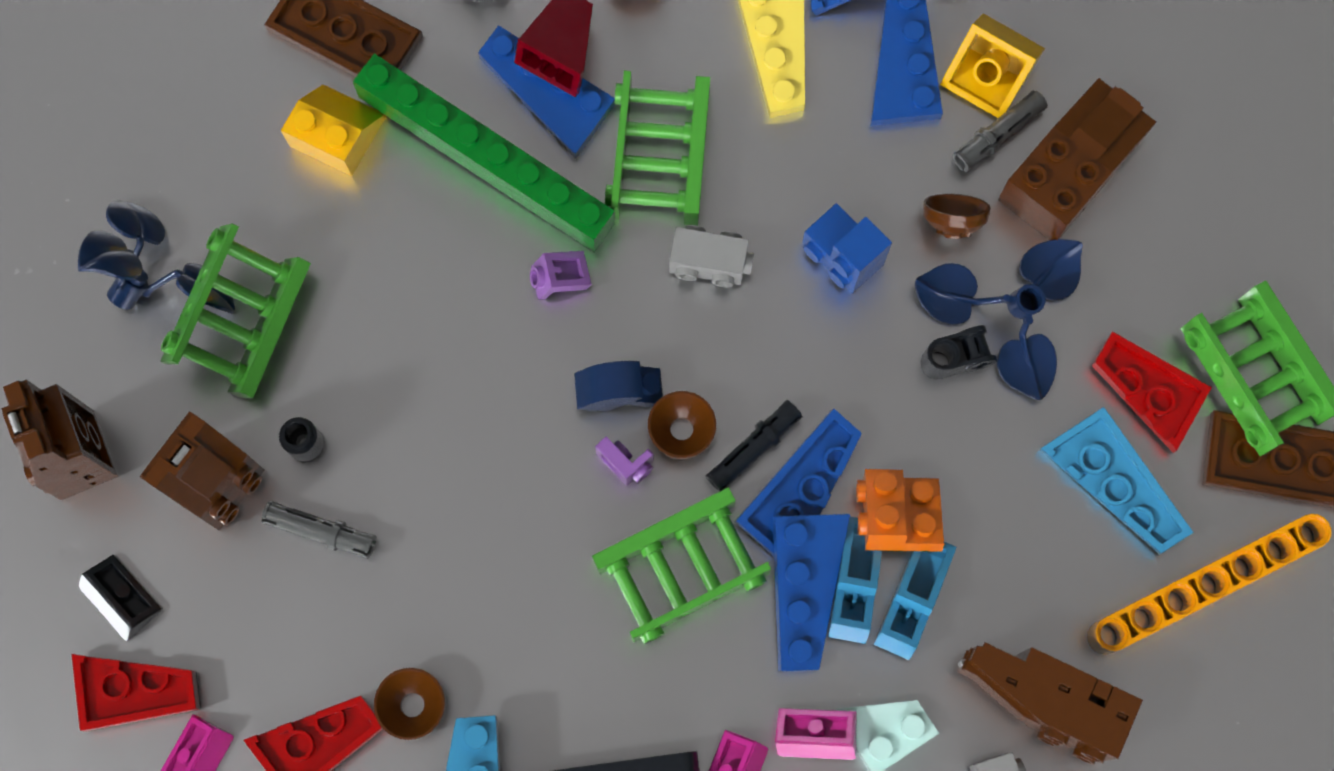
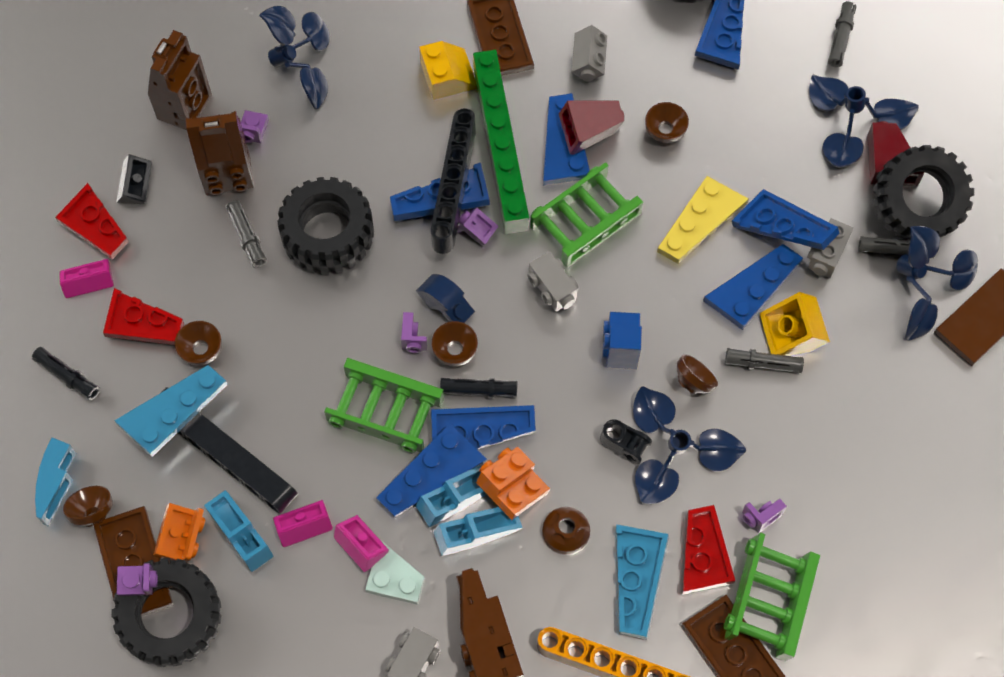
camera: 45 degrees right, 10 degrees down
bright green fence [160,223,311,398] -> none
black brick [279,417,324,462] -> none
reddish brown piece [998,78,1156,240] -> none
none -> medium lavender bracket [241,110,269,143]
none -> black tyre [277,177,374,274]
none -> blue wing [390,162,490,221]
none -> black beam [431,108,476,254]
none -> reddish brown piece [542,507,590,555]
none -> medium lavender bracket [742,499,787,533]

